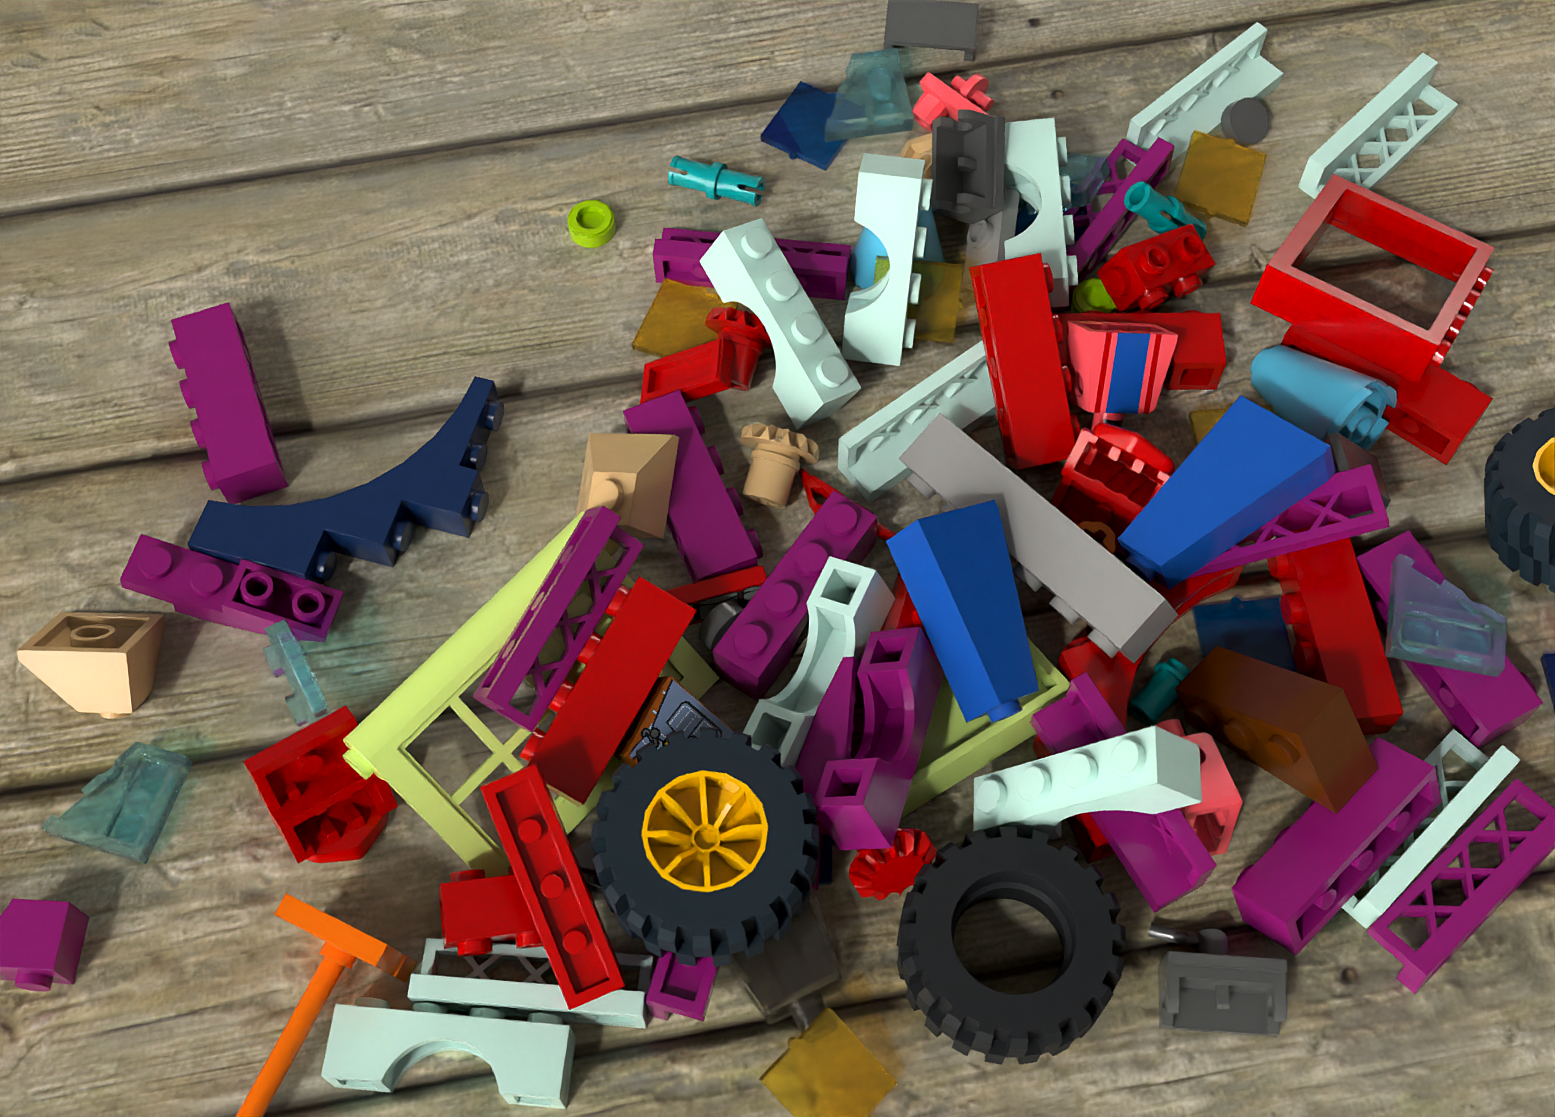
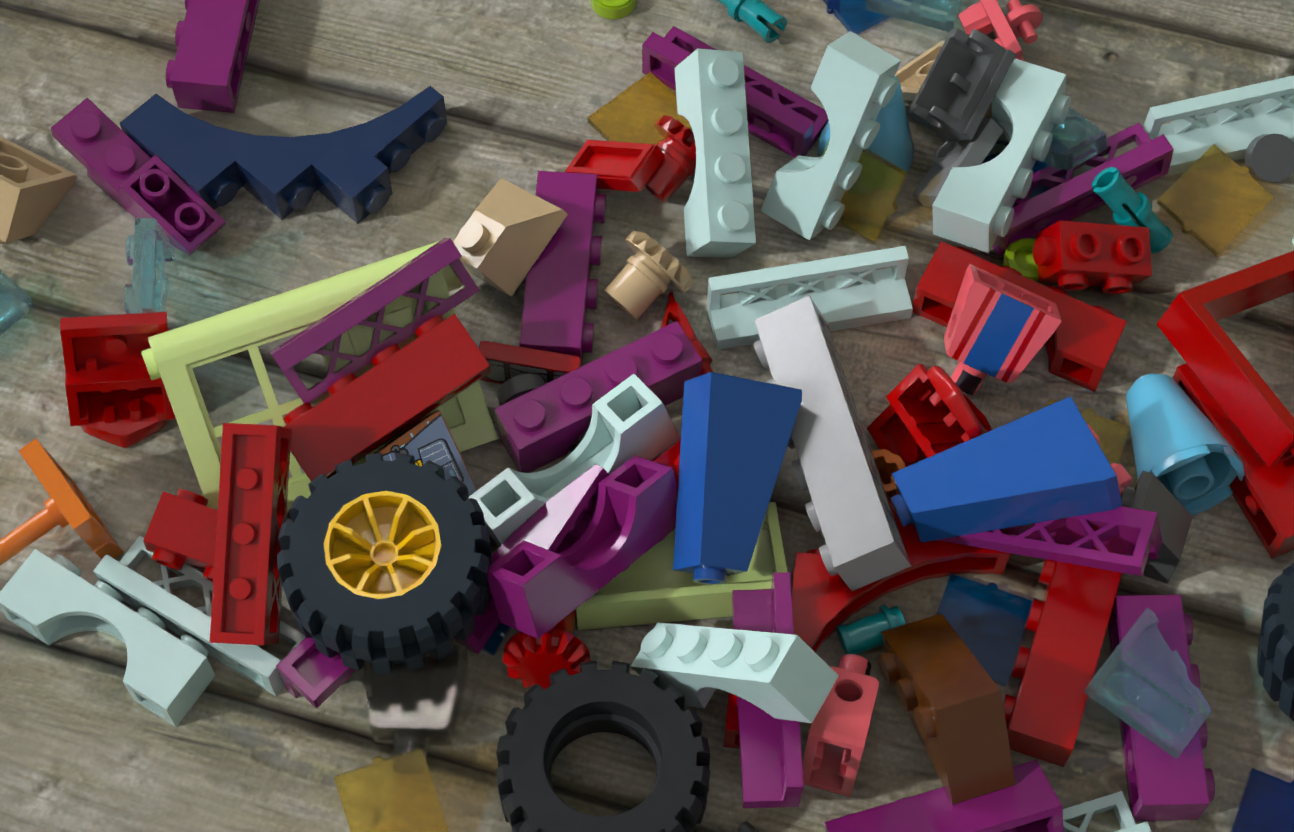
camera: 25 degrees right, 0 degrees up
red brick [969,253,1081,470] -> none

